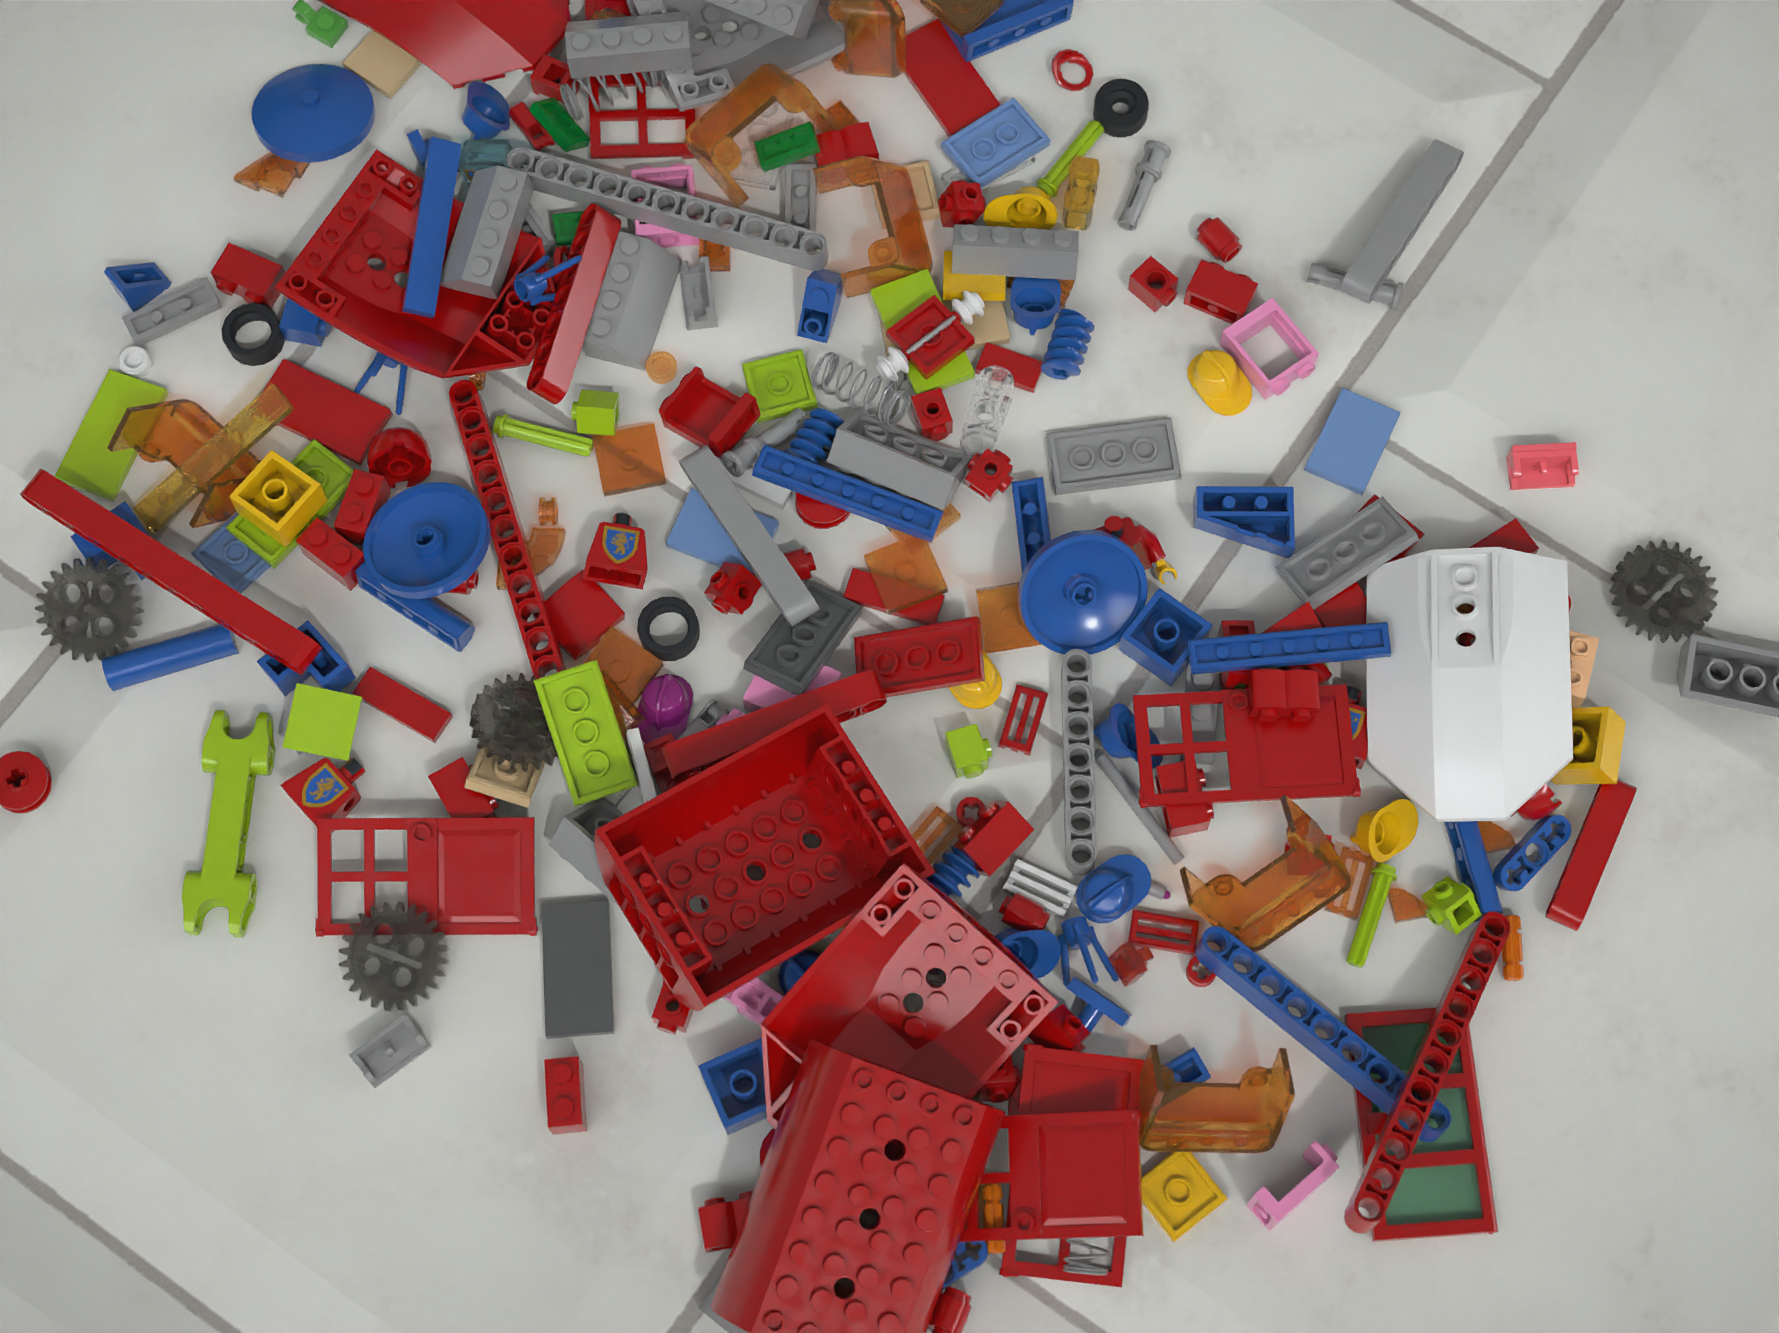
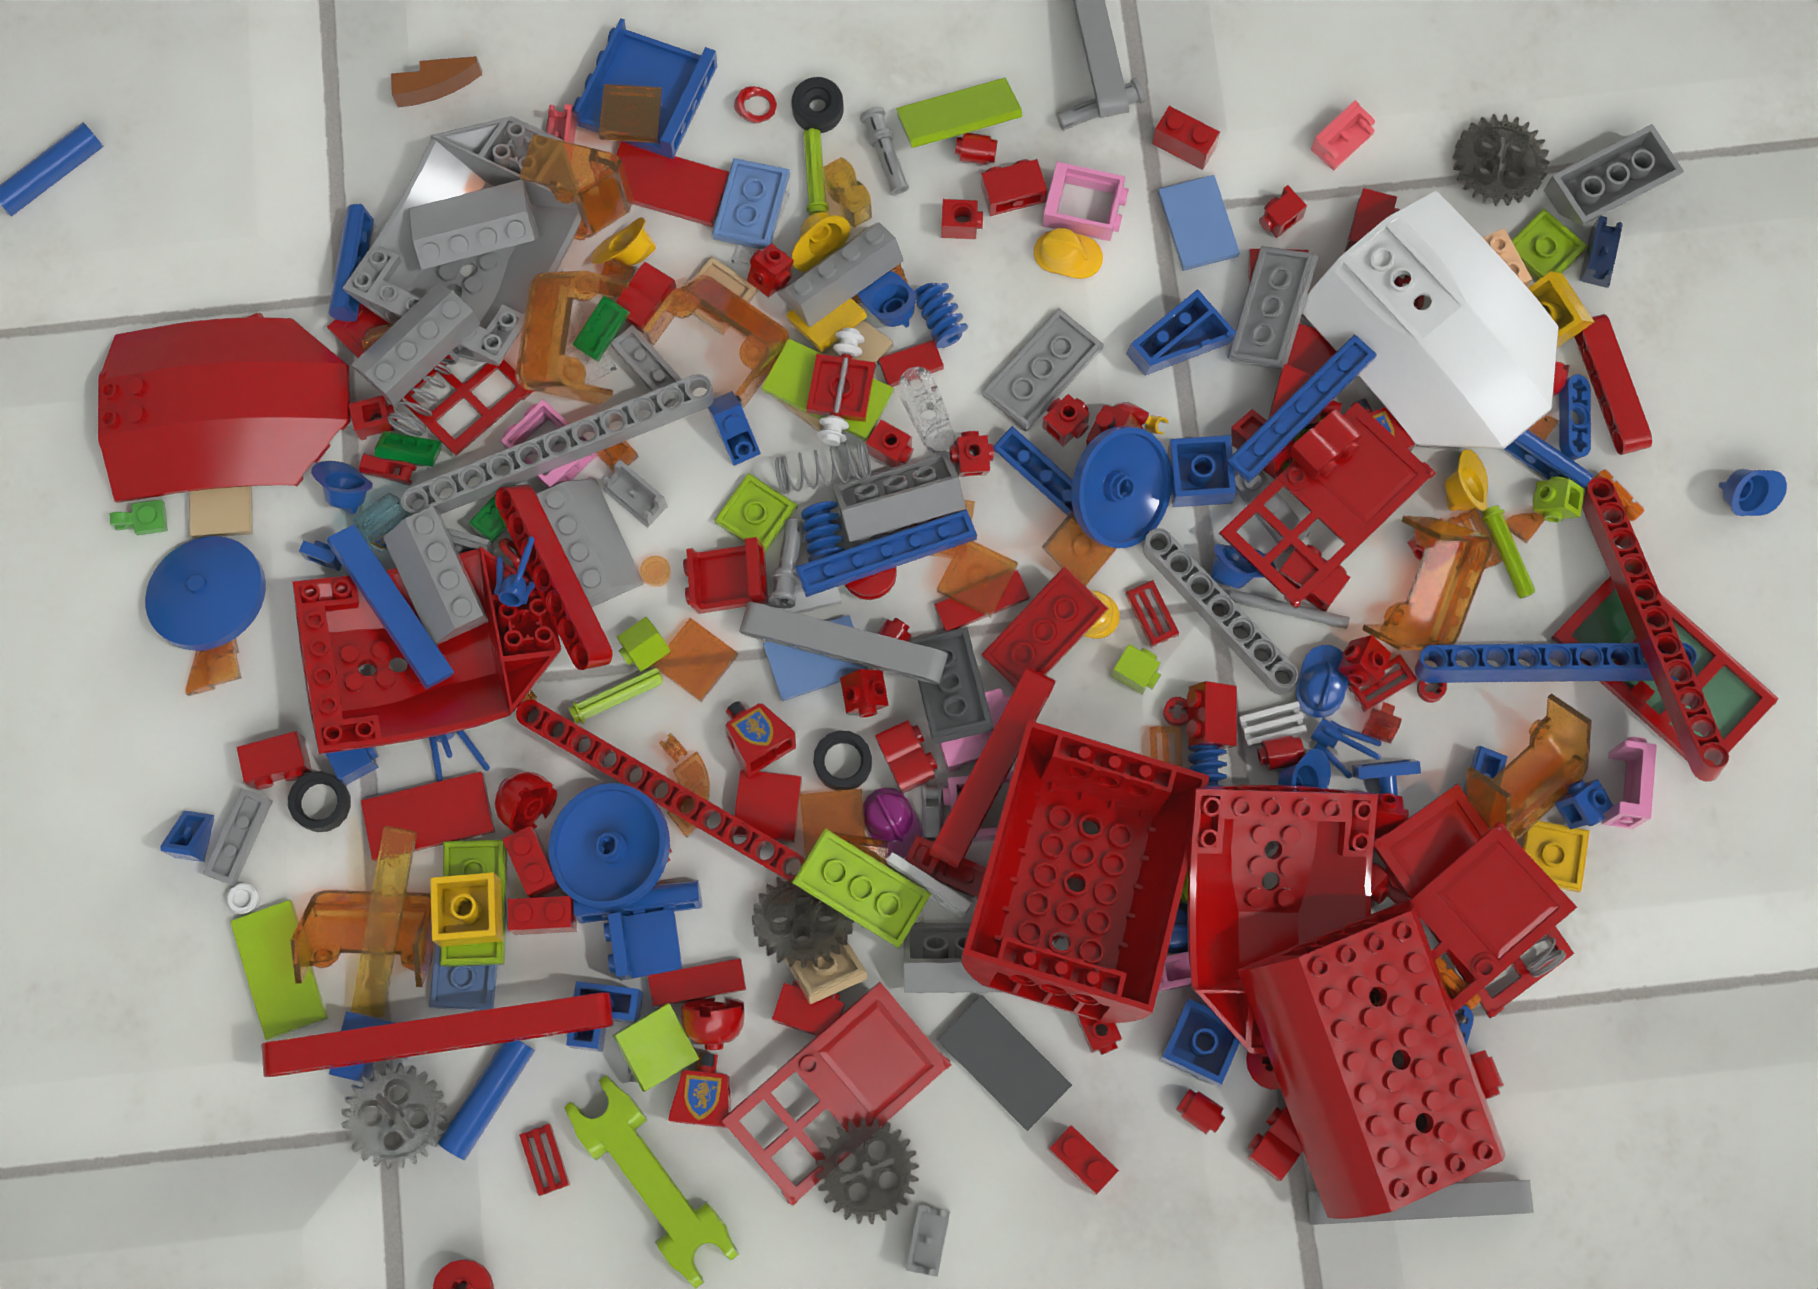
camera: 40 degrees left, 5 degrees up
none -> red tile [519,1123,570,1196]
none -> yellow piece [590,217,656,266]
none -> blue bracket [604,909,682,981]
none -> red cylinder [681,998,745,1050]
none -> red brick [875,720,938,794]
none -> lime tile [896,77,1023,148]
none -> red brick [1042,394,1090,447]
none -> red brick [1152,106,1220,170]
none -> red brick [1176,1089,1226,1134]
none -> red brick [1259,185,1307,238]
none -> red brick [1338,635,1392,688]
none -> lime tile [1511,208,1588,281]
none -> blue brick [1554,779,1614,830]
none -> dark blue hinge [1579,216,1623,288]
none -> blue piece [1718,468,1787,516]

